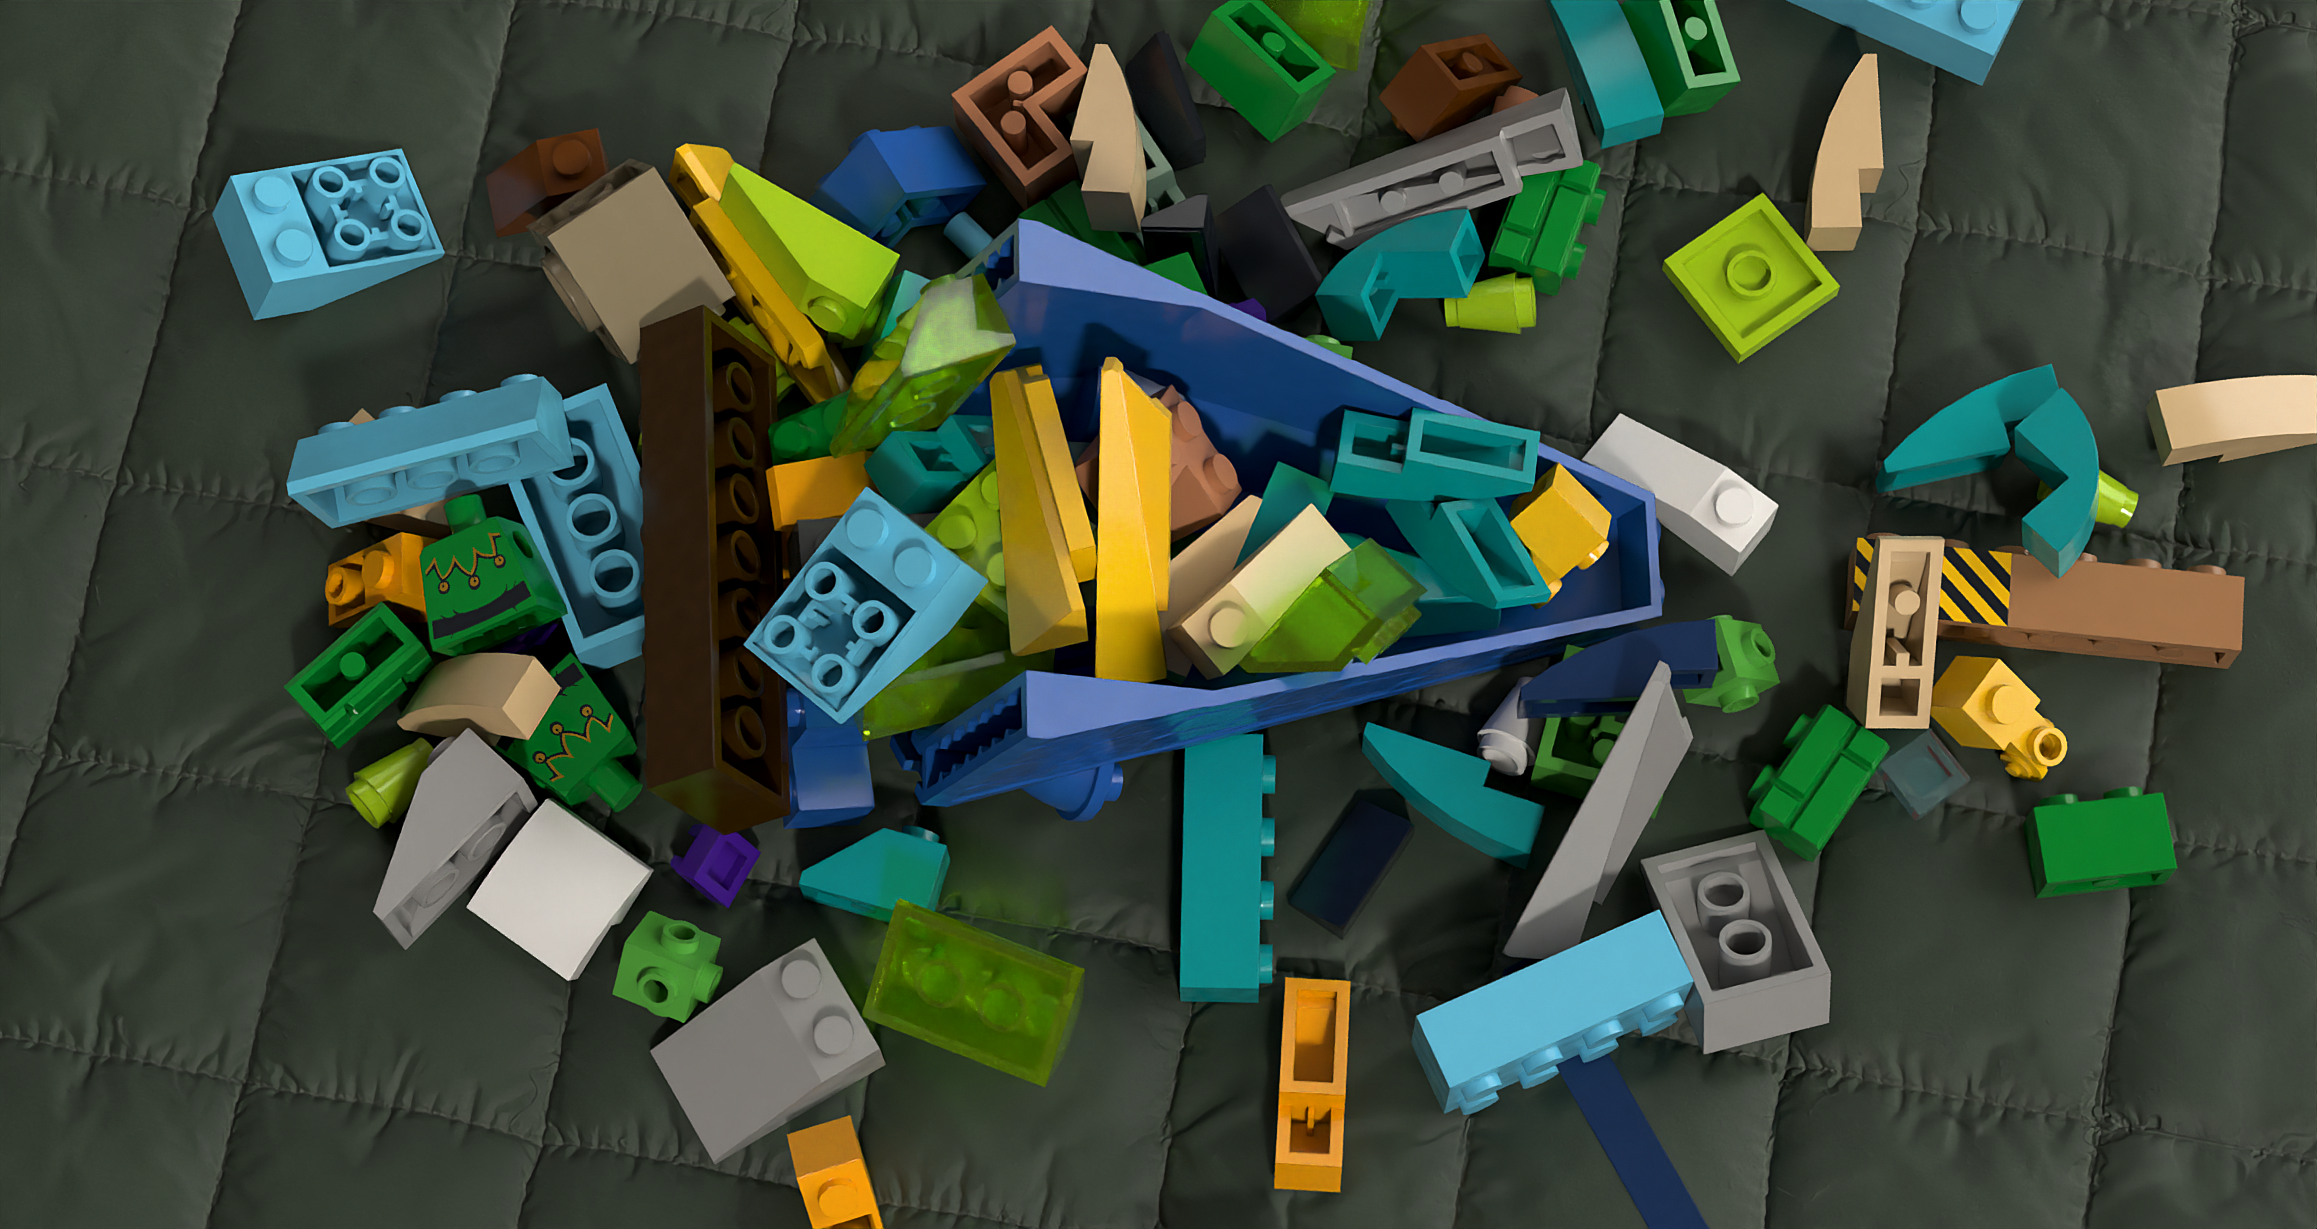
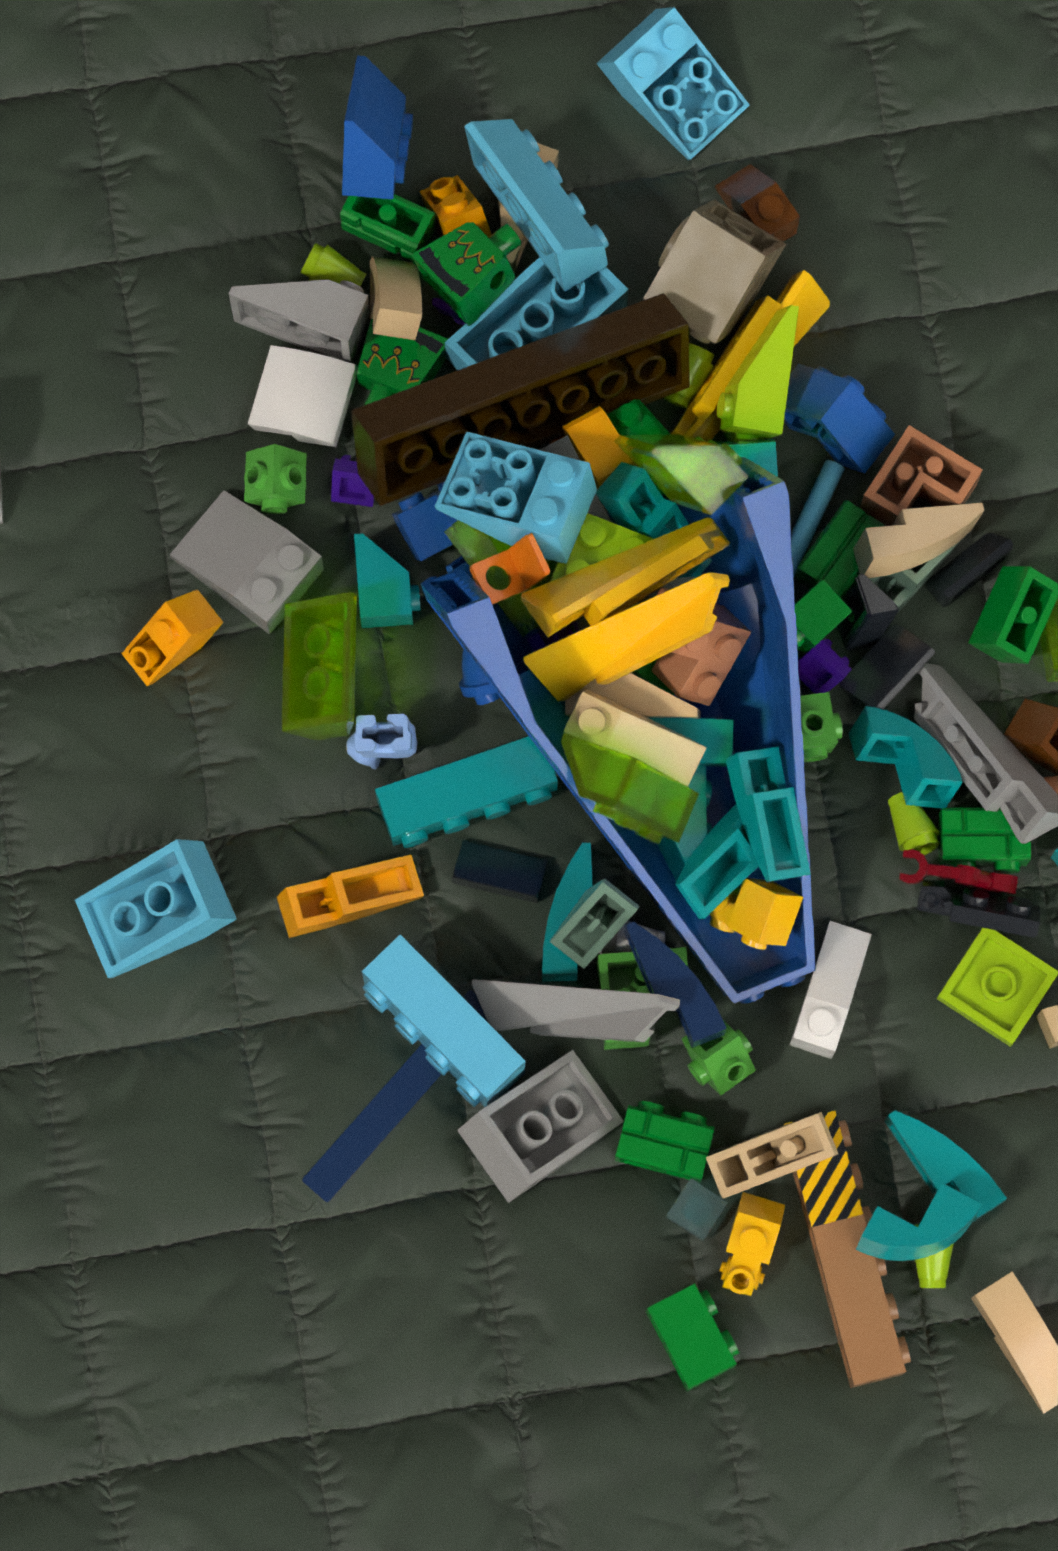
camera: 65 degrees right, 5 degrees up
none -> blue slope [342,56,413,199]
none -> light blue animal [346,714,417,769]
none -> orange bracket [470,533,550,605]
none -> sand green slope [550,878,639,969]
none -> dark red piece [899,849,1018,894]
none -> black hinge [917,880,1040,938]

